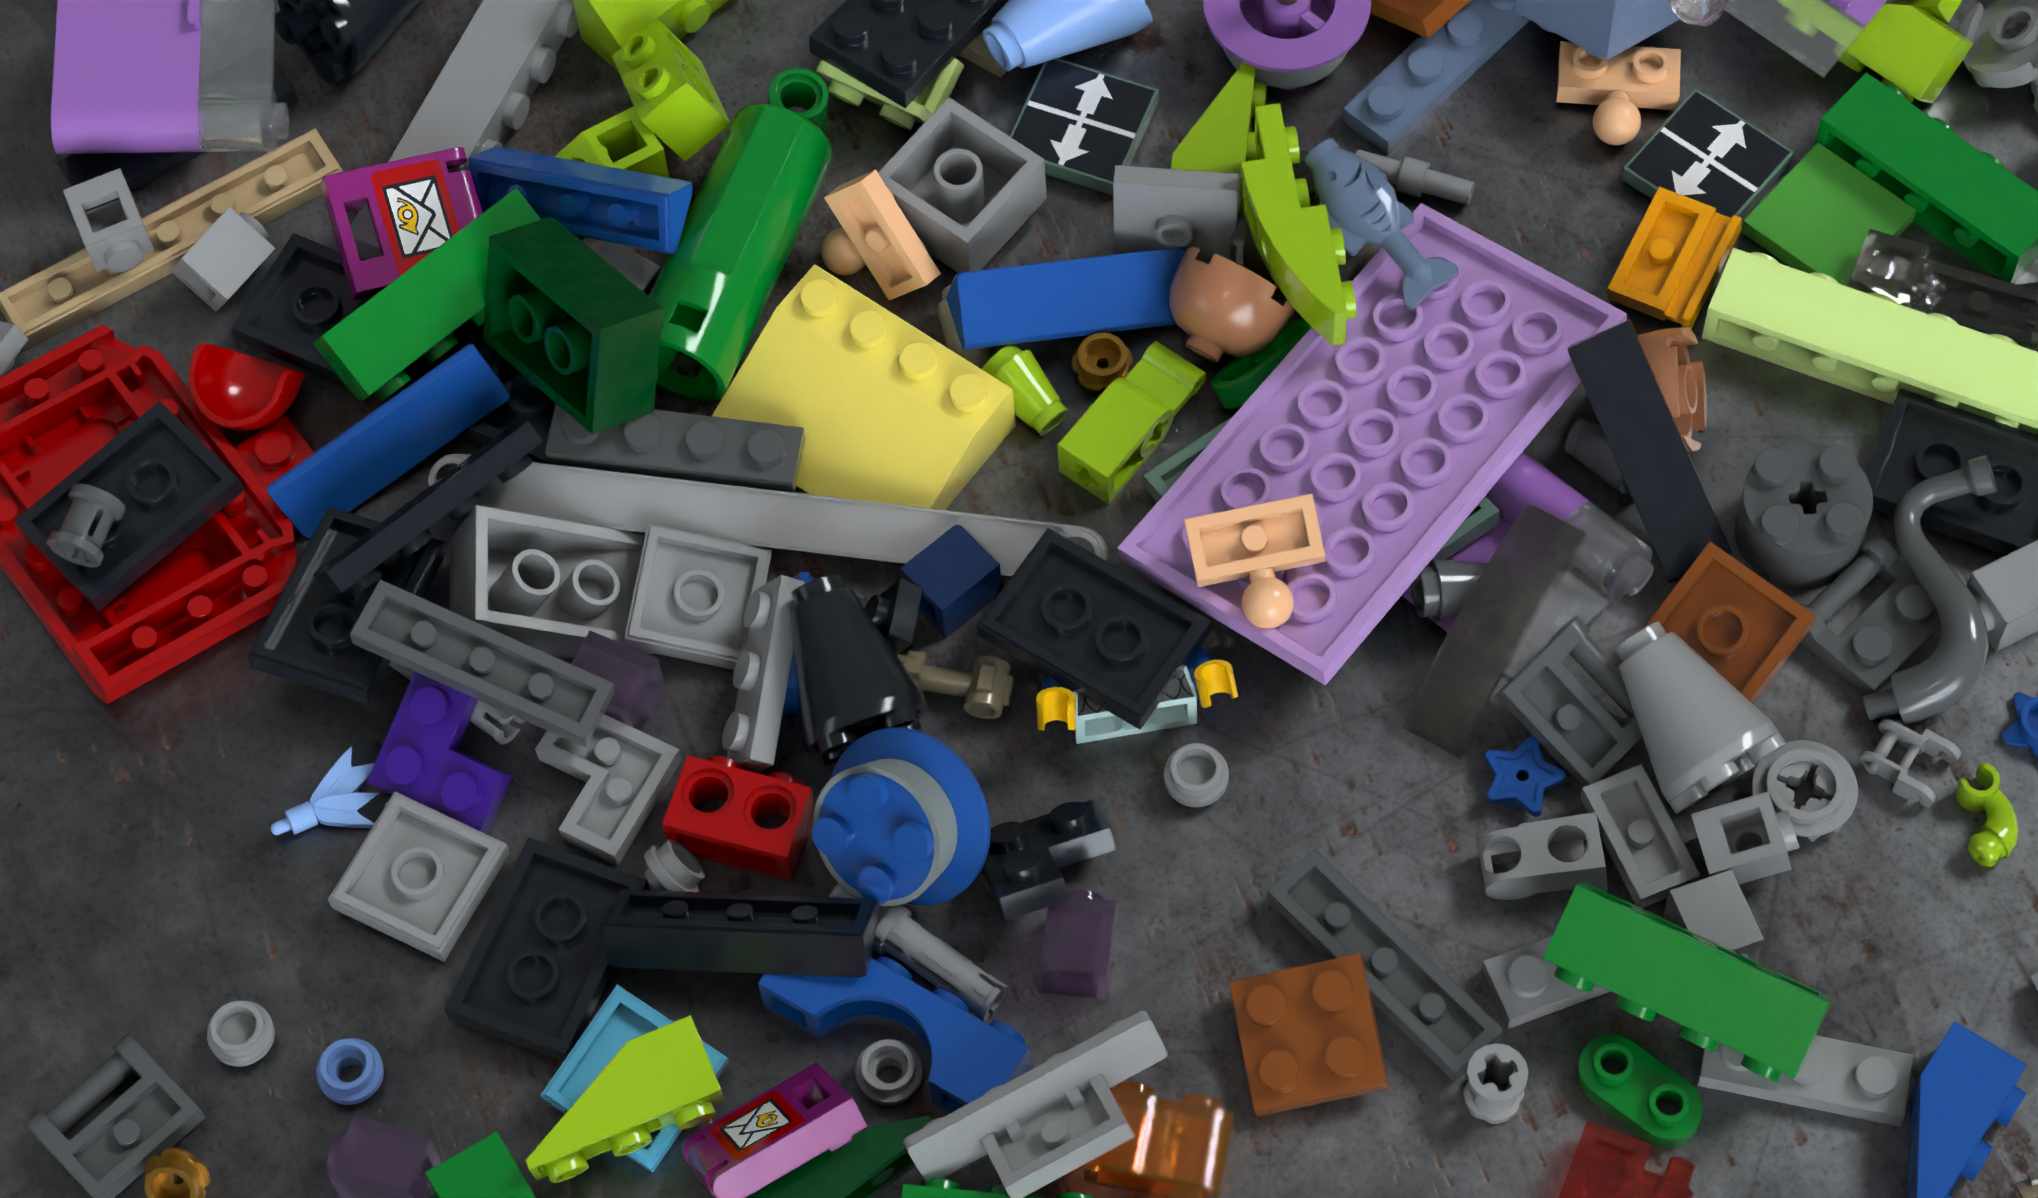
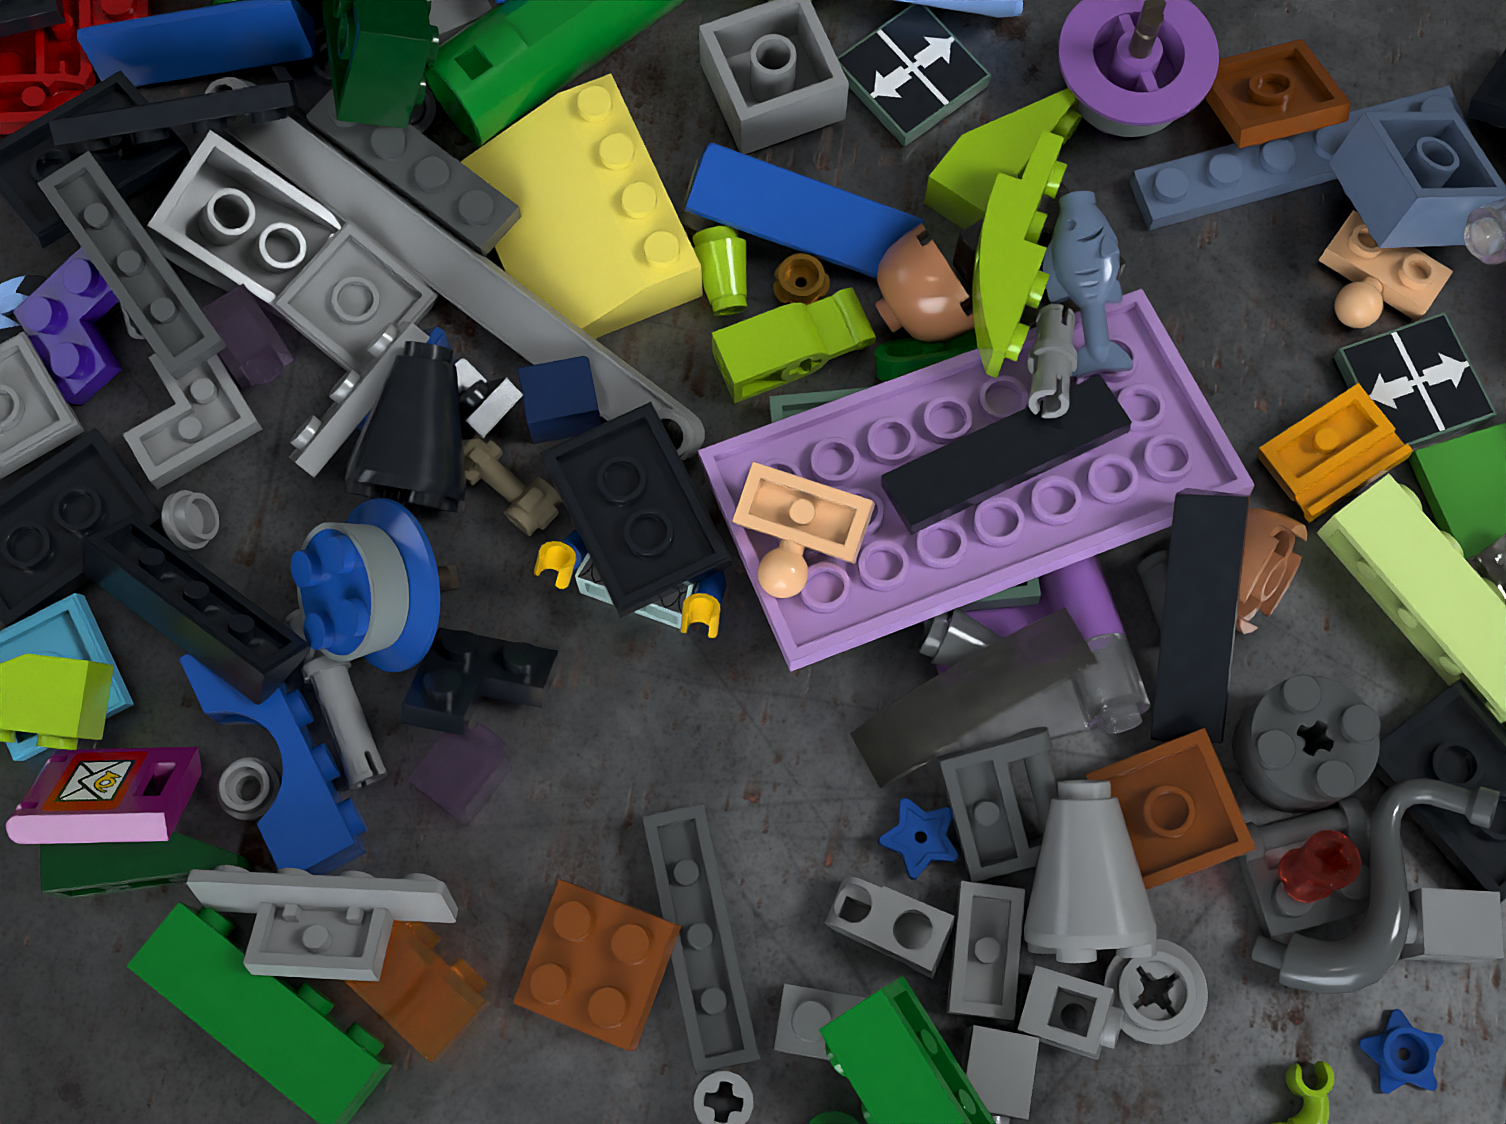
camera: 25 degrees right, 10 degrees up
red brick [662,755,815,883] -> none
light nougat plate [821,169,941,300] -> none
light grey plate [1113,165,1240,264] -> none
light grey plate [1164,743,1229,807] -> none
light grey bar [1356,149,1475,205] -> none
light grey piece [1859,719,1961,807] -> none
none -> black tile [881,374,1132,535]
none -> light grey pin [1027,304,1078,418]
none -> clear red bush [1278,830,1361,904]

